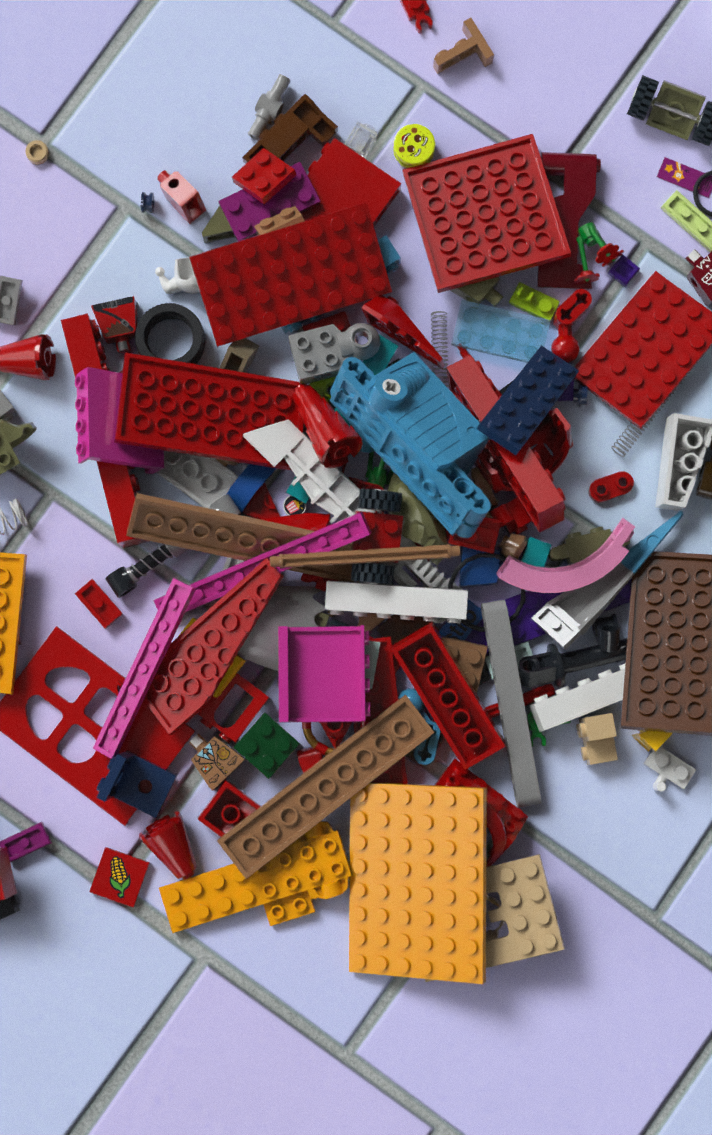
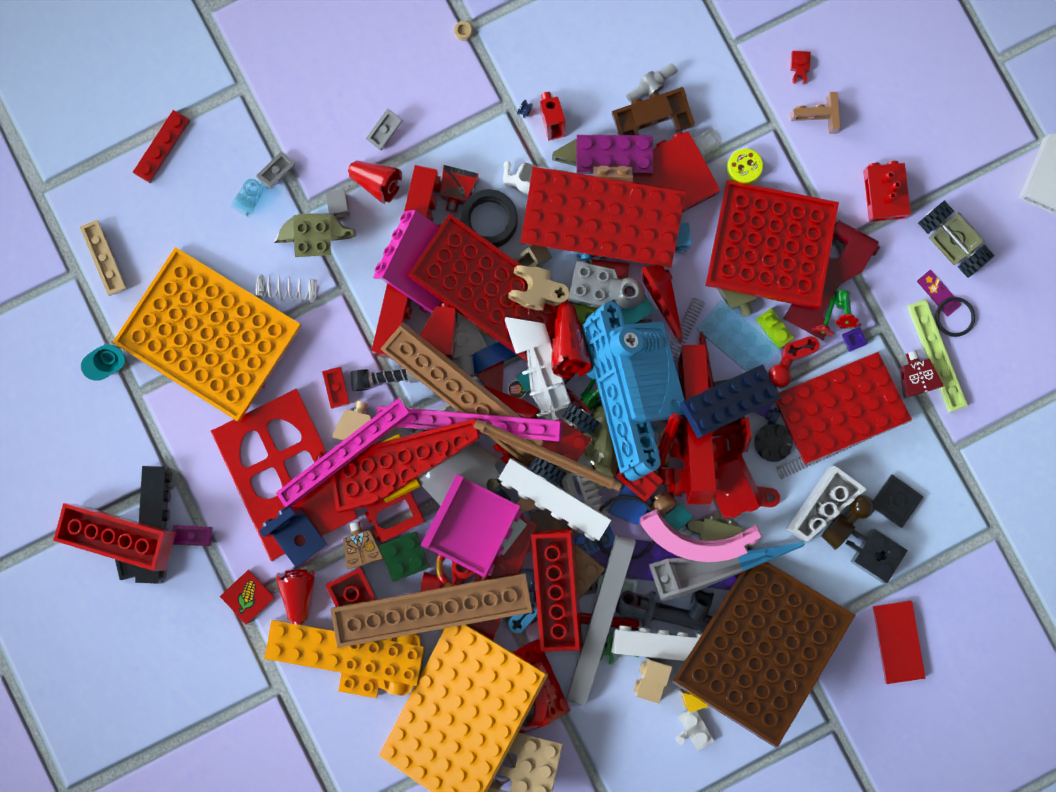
camera: 30 degrees right, 0 degrees up
red plate [232,148,296,204] -> none
none -> tan torso [332,401,373,441]
none -> red slope [420,303,458,357]
none -> tan piece [508,266,569,310]
none -> red axle [657,413,681,470]
none -> red piece [715,452,763,519]
none -> black dish [754,424,793,462]
none -> red piece [863,161,911,222]

